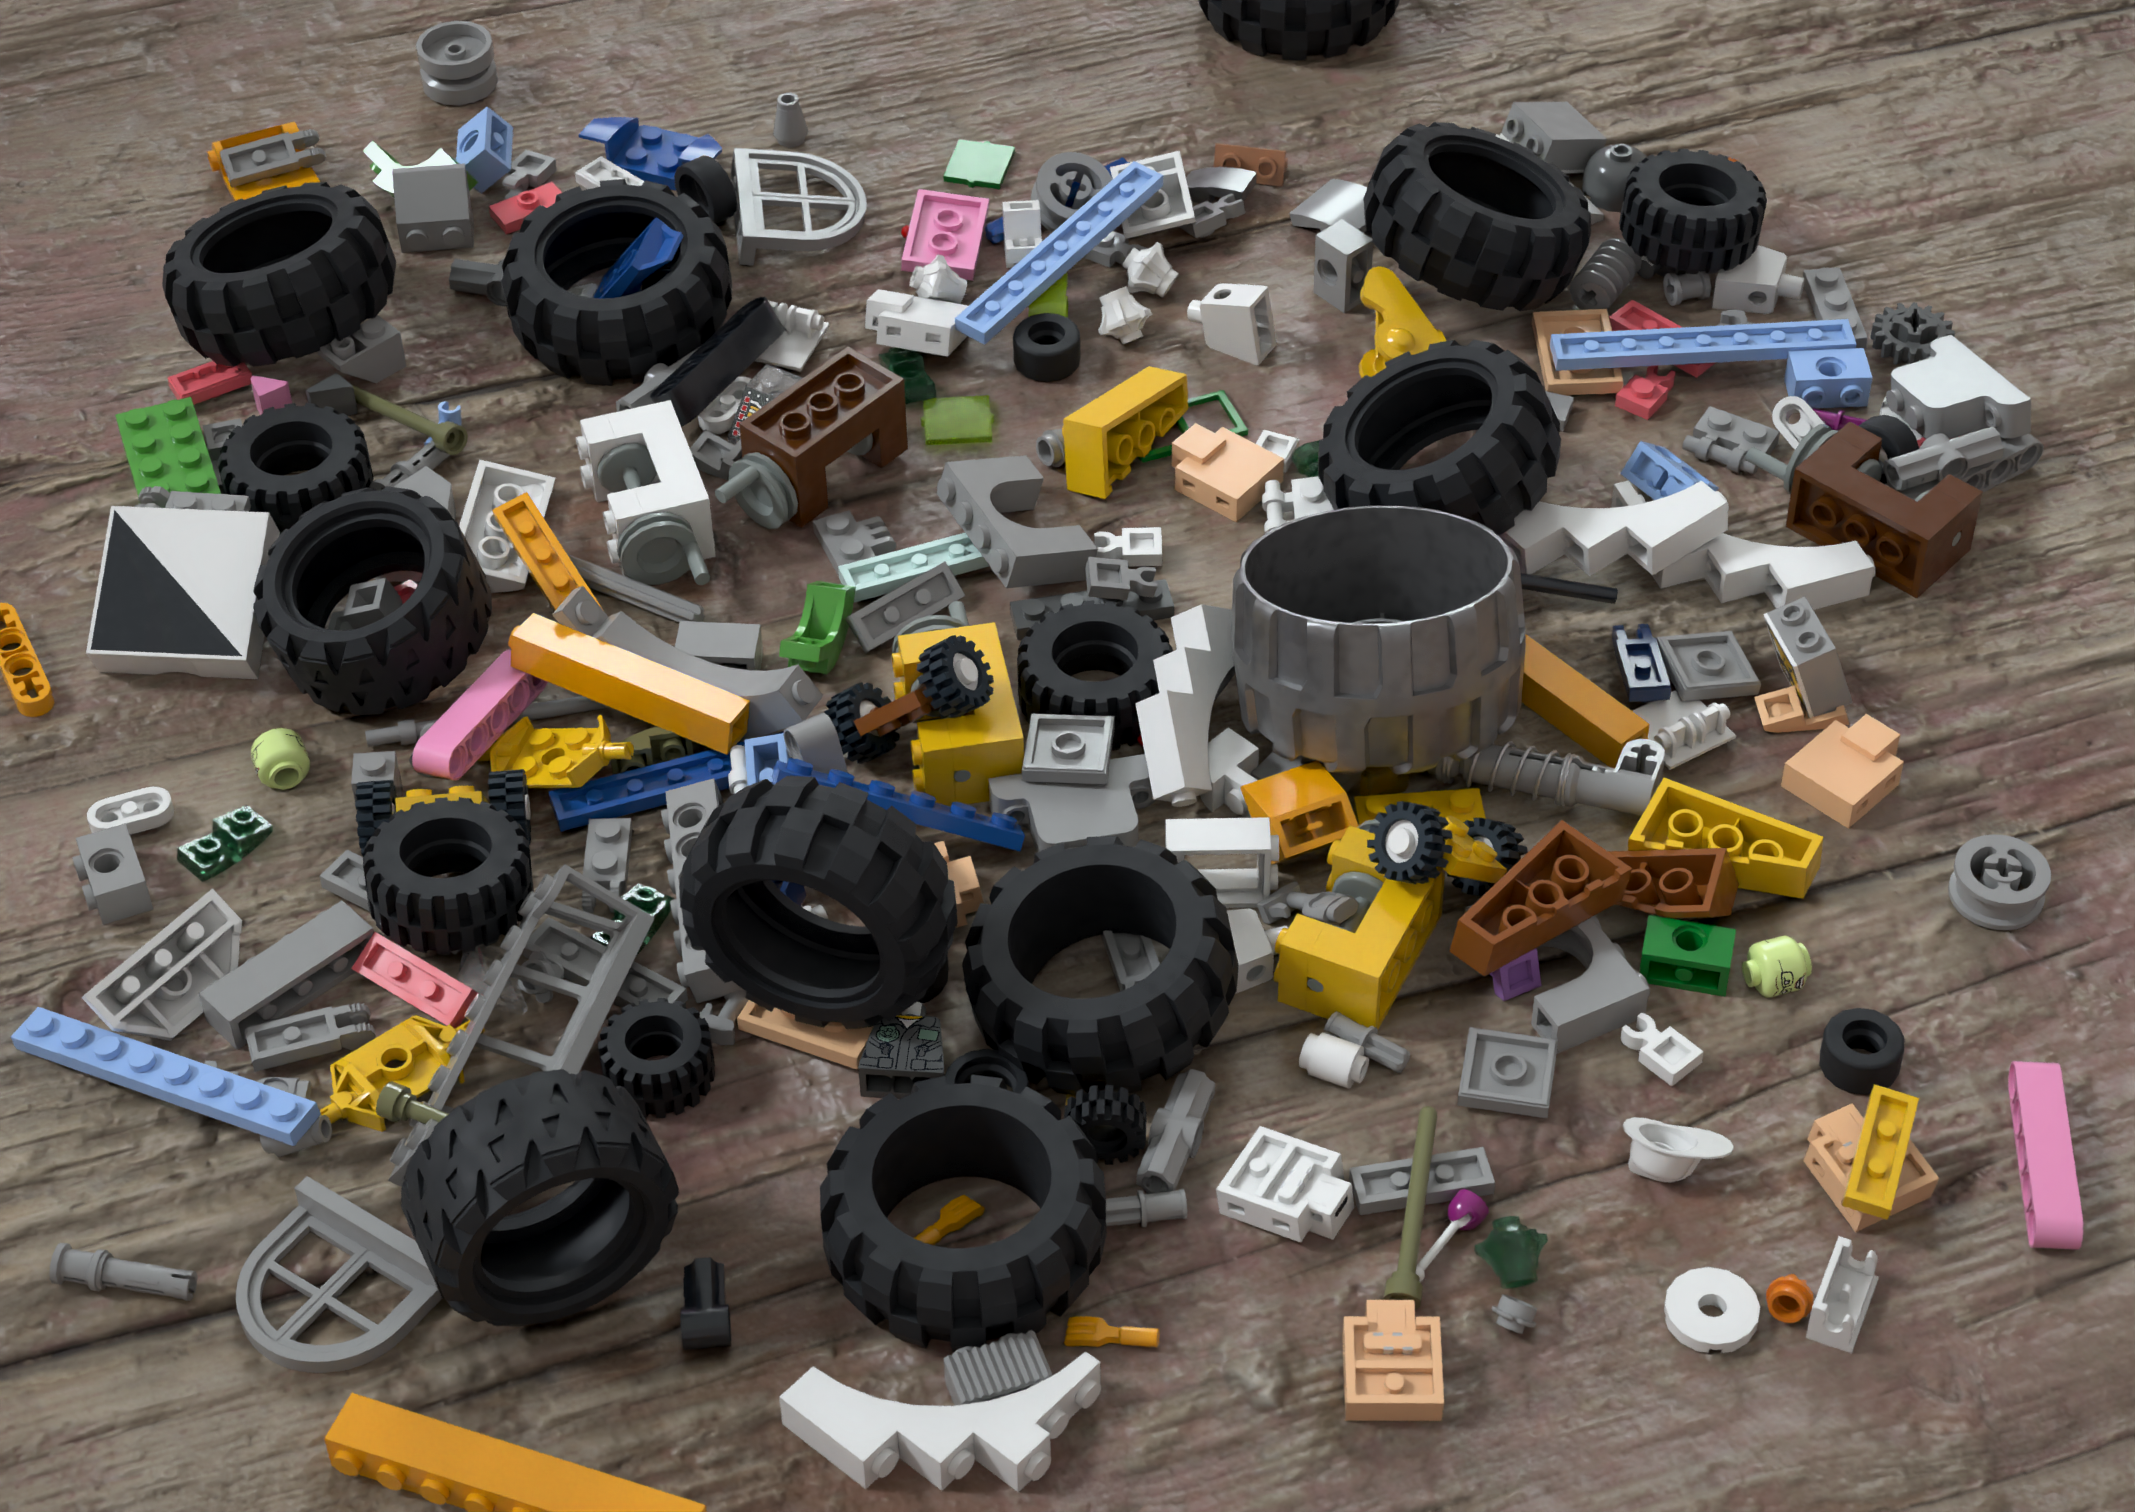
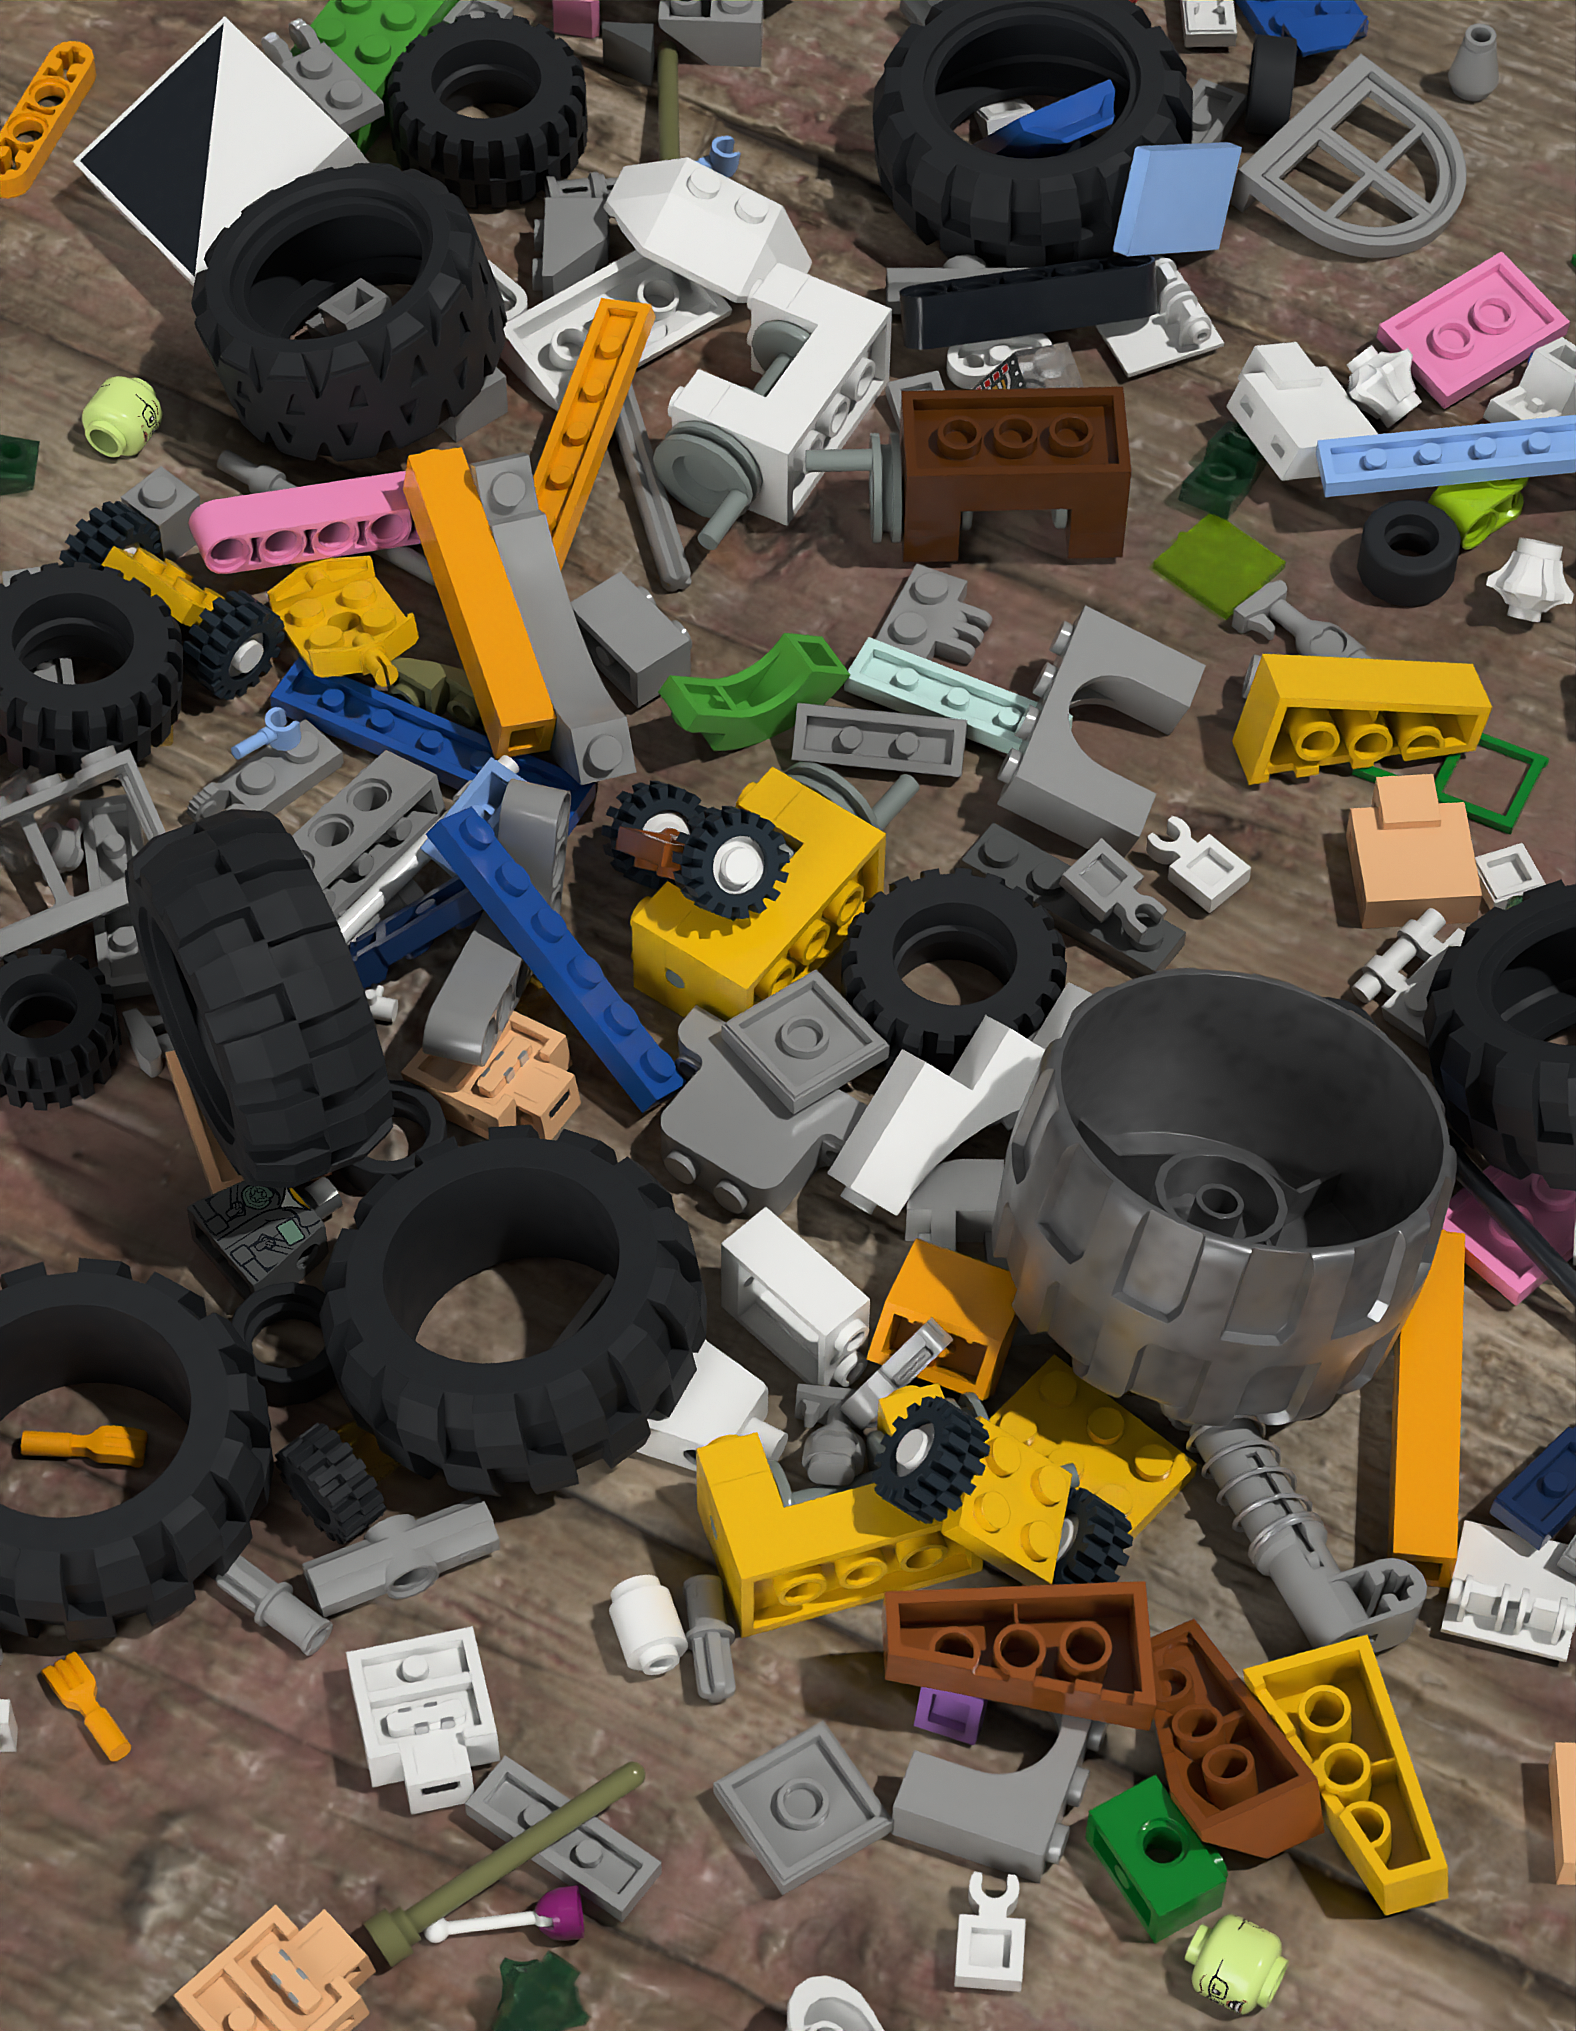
camera: 45 degrees right, 10 degrees up
none -> light blue hand [231,707,301,760]
none -> white wedge [603,157,812,303]
none -> light grey piece [839,1317,954,1430]
none -> light blue tile [1113,142,1242,256]
none -> light grey piece [1232,580,1372,659]

